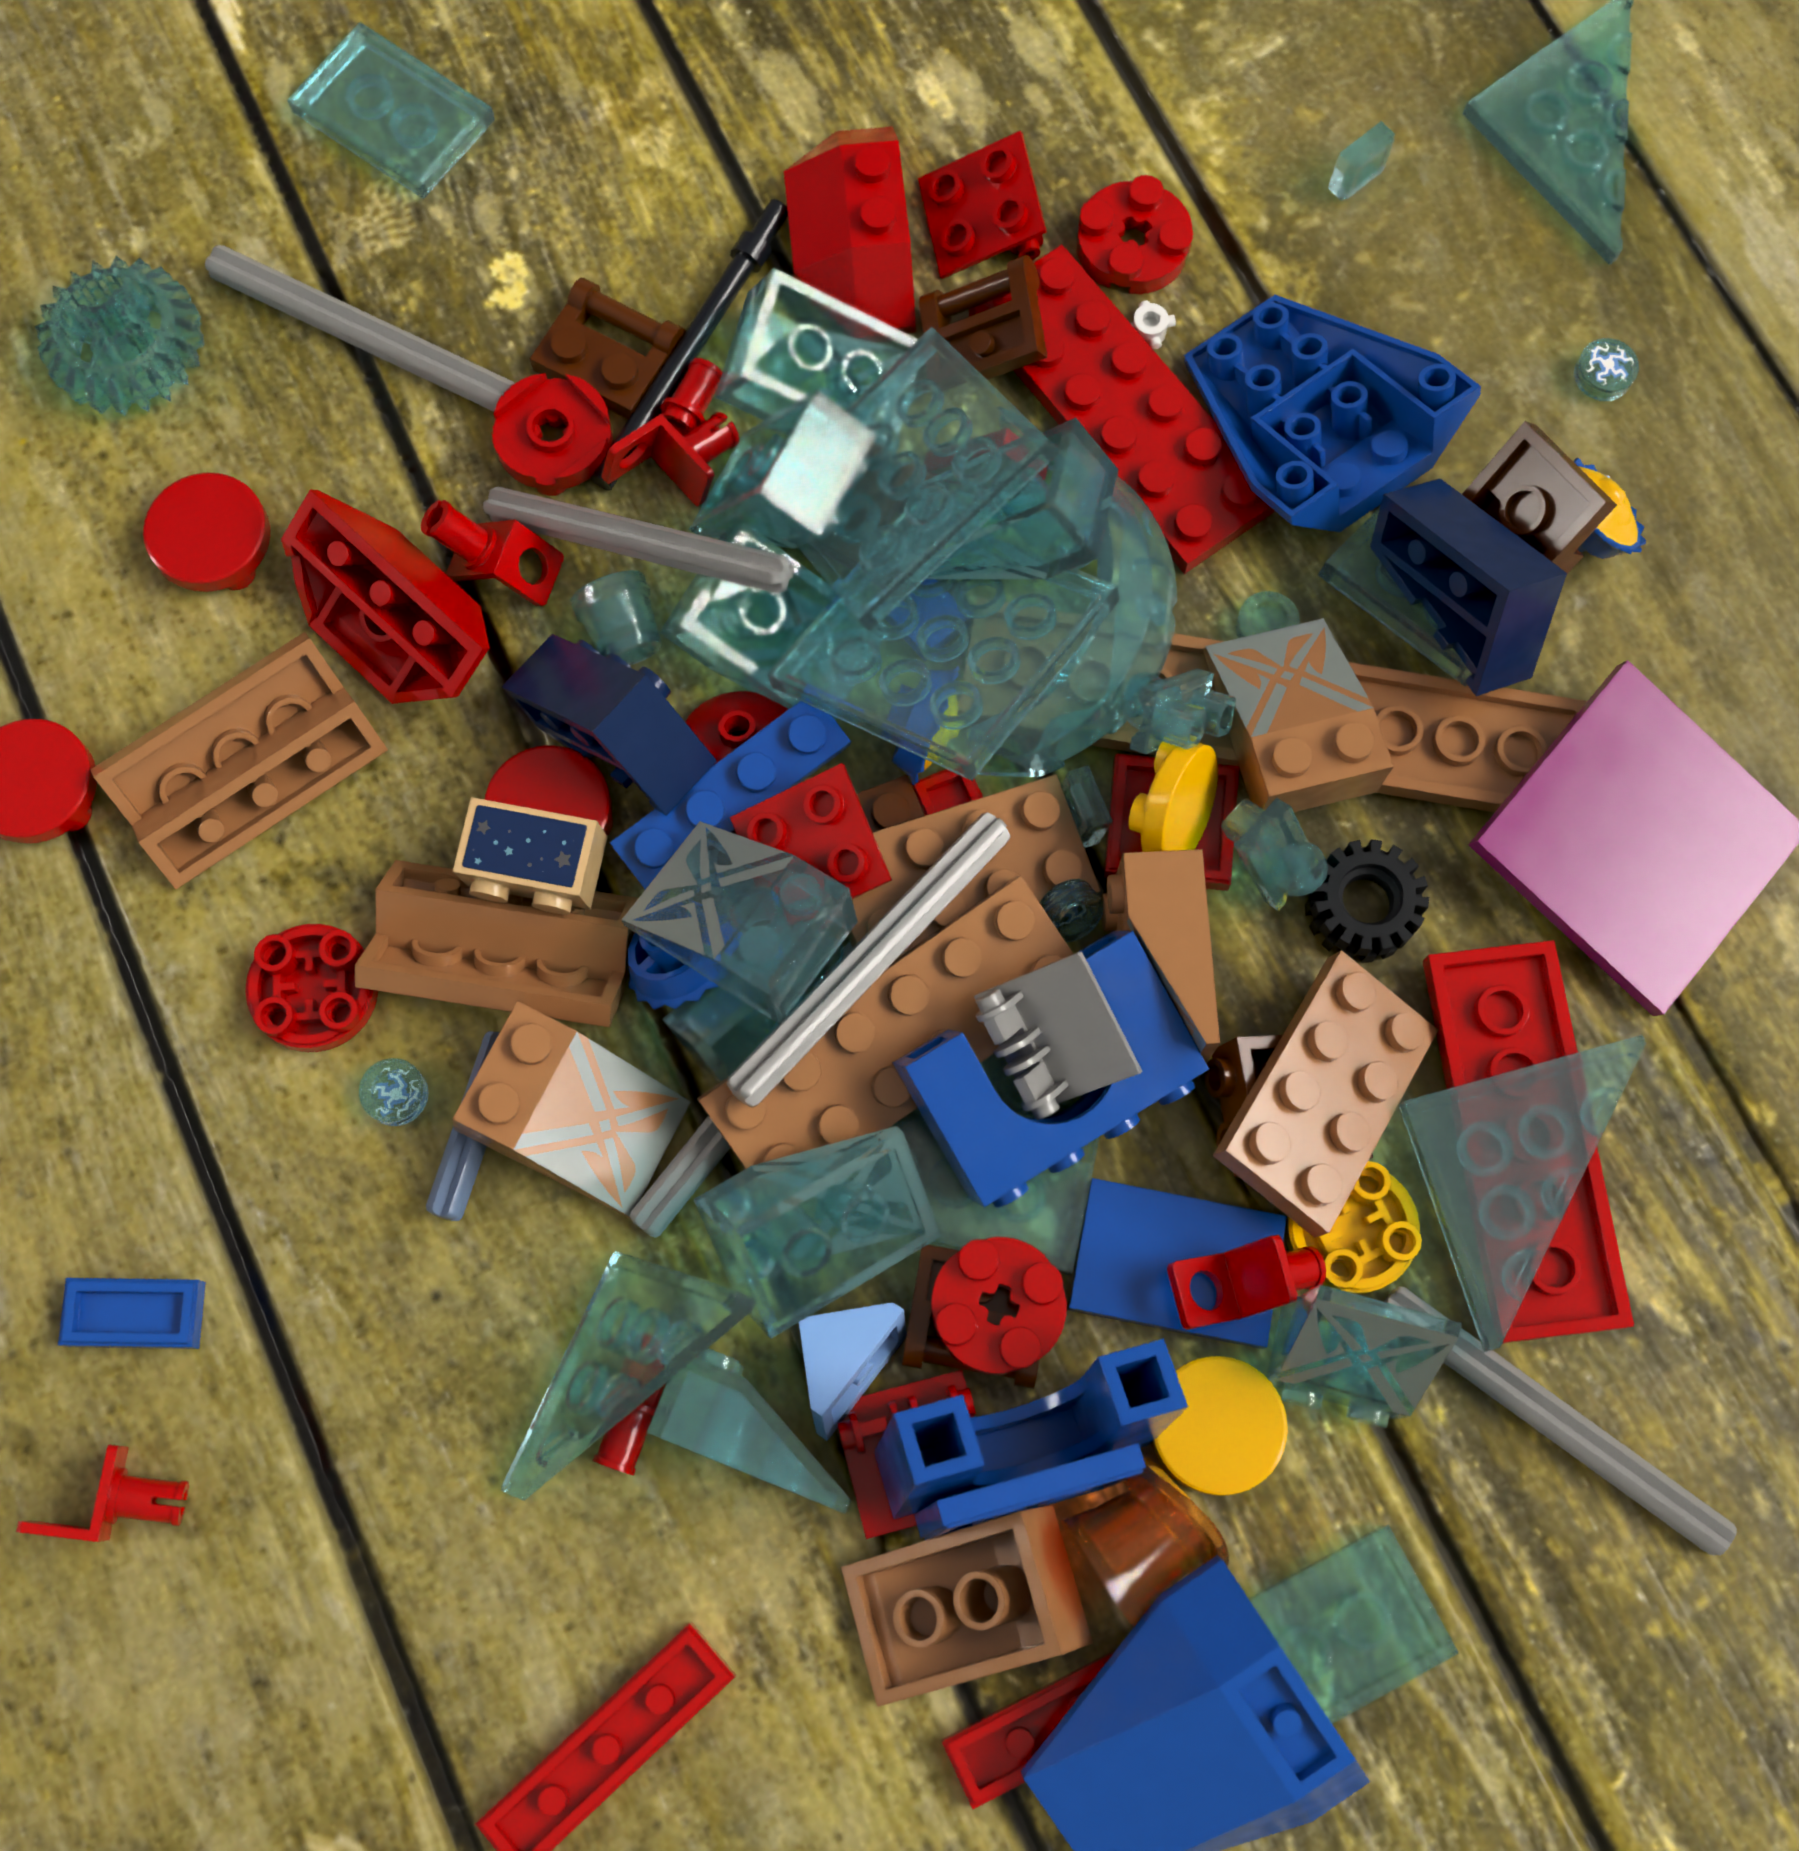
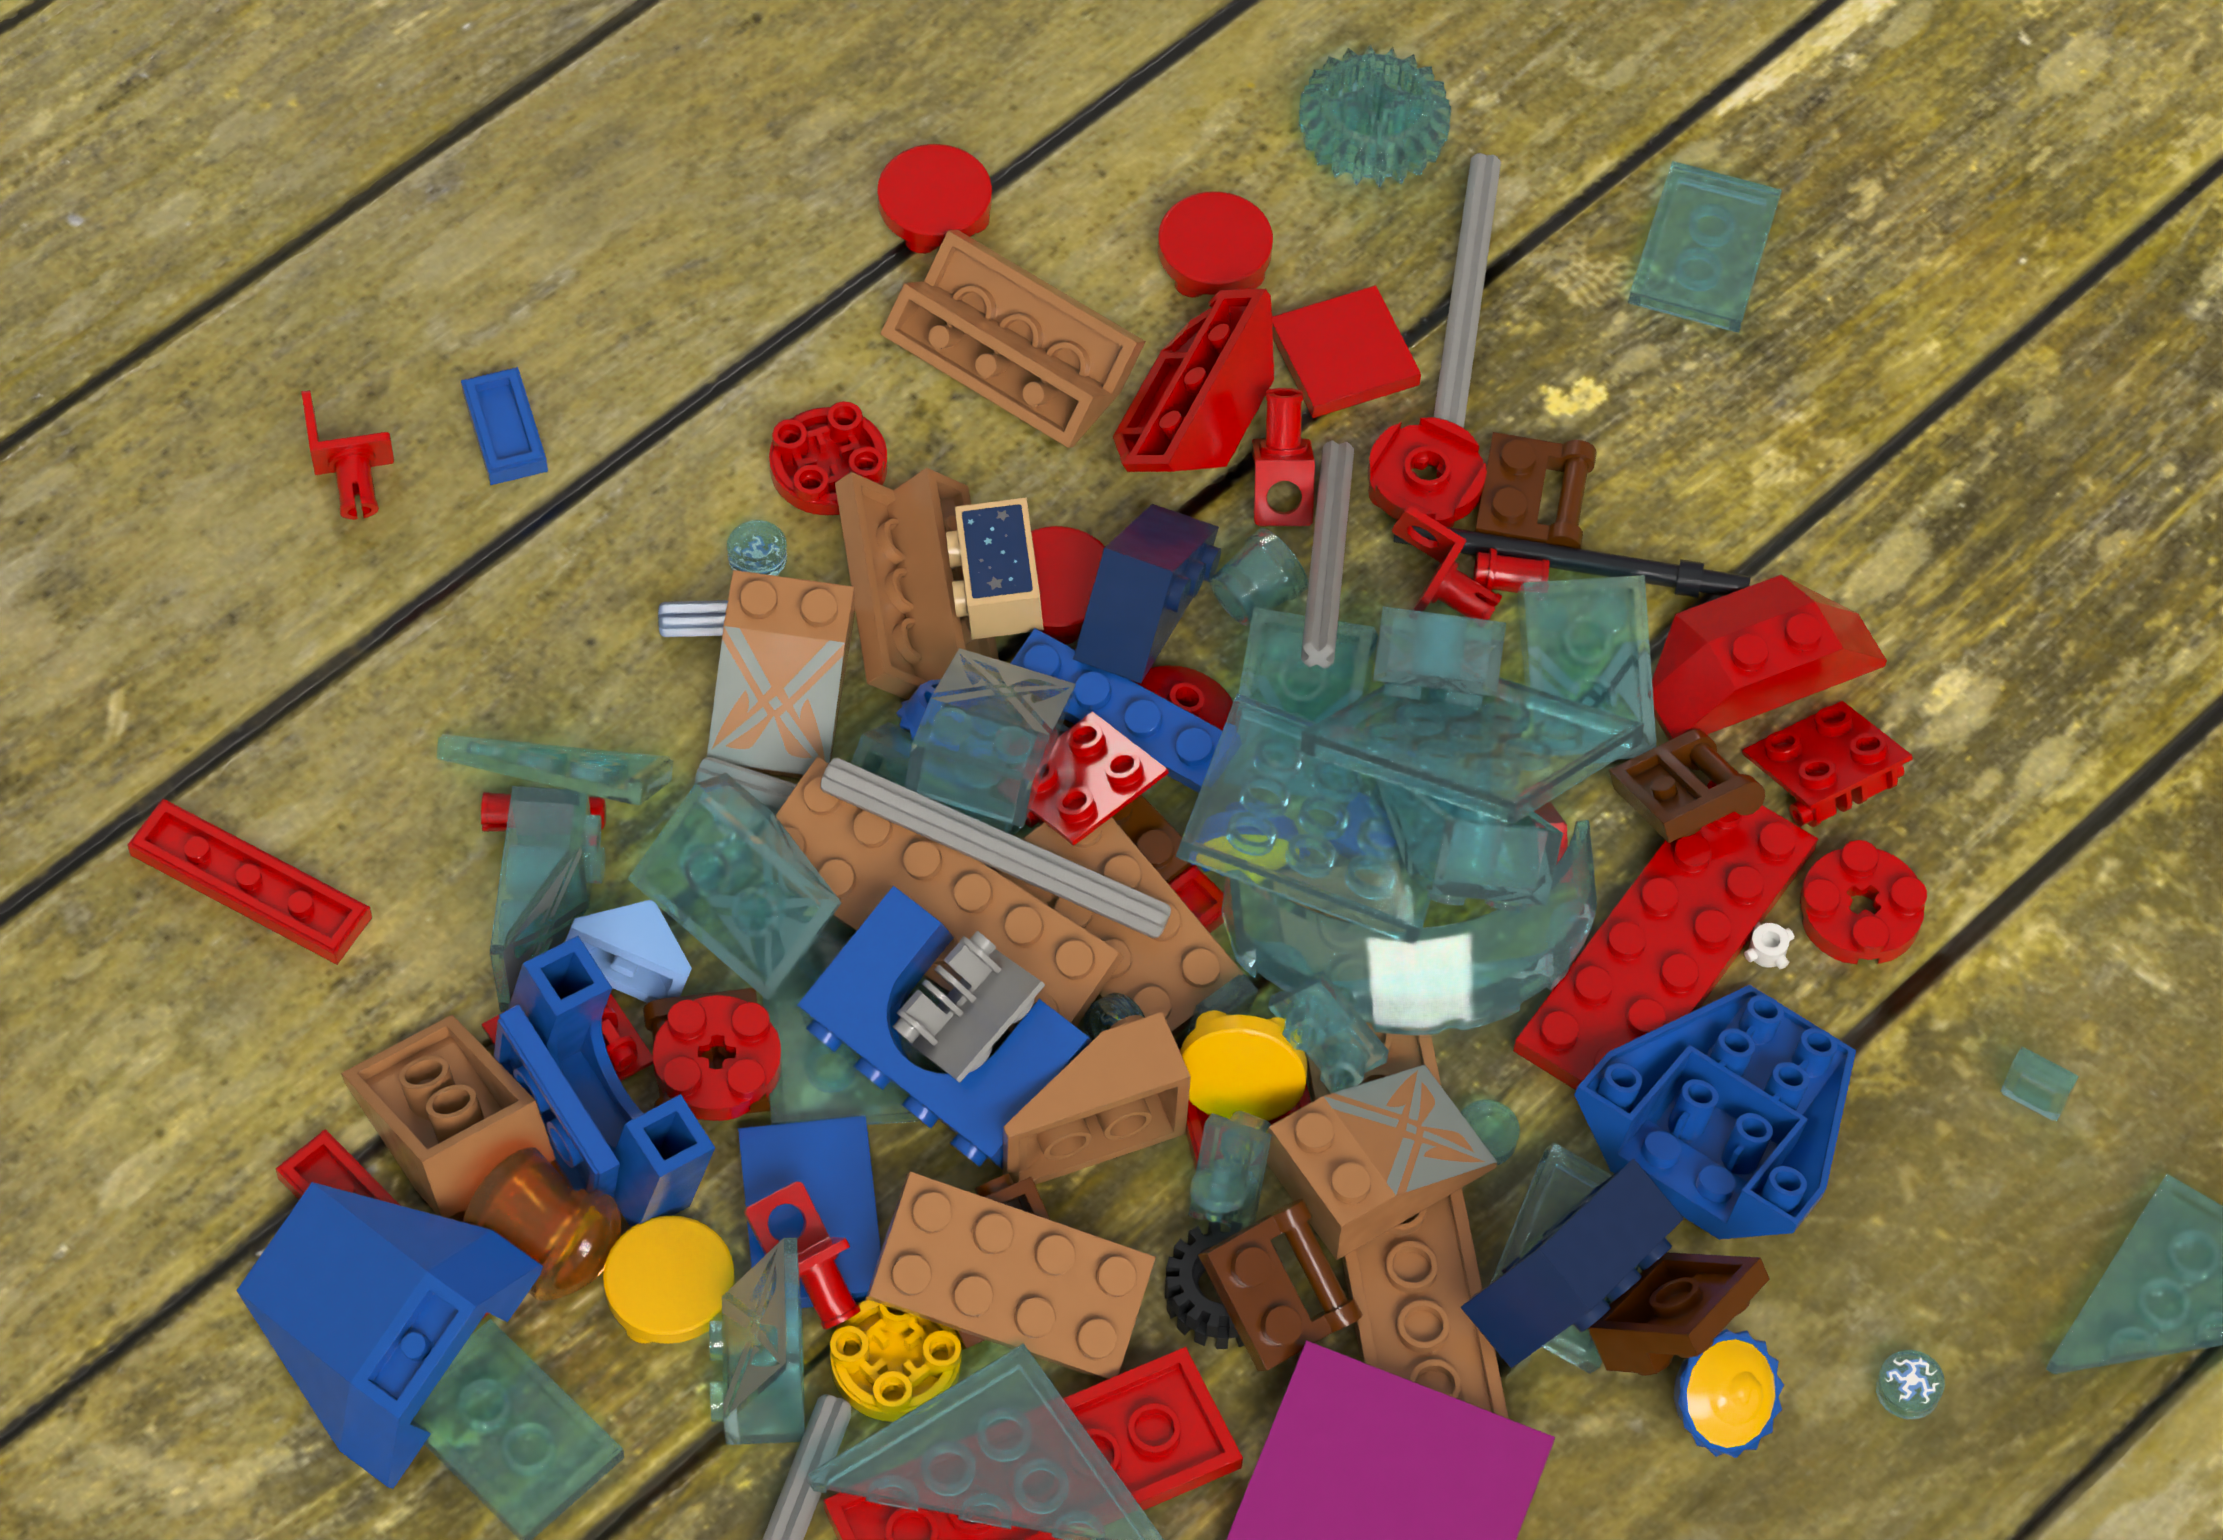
camera: 70 degrees right, 15 degrees down
none -> reddish brown plate [1198,1199,1363,1371]
none -> red tile [1272,285,1421,418]

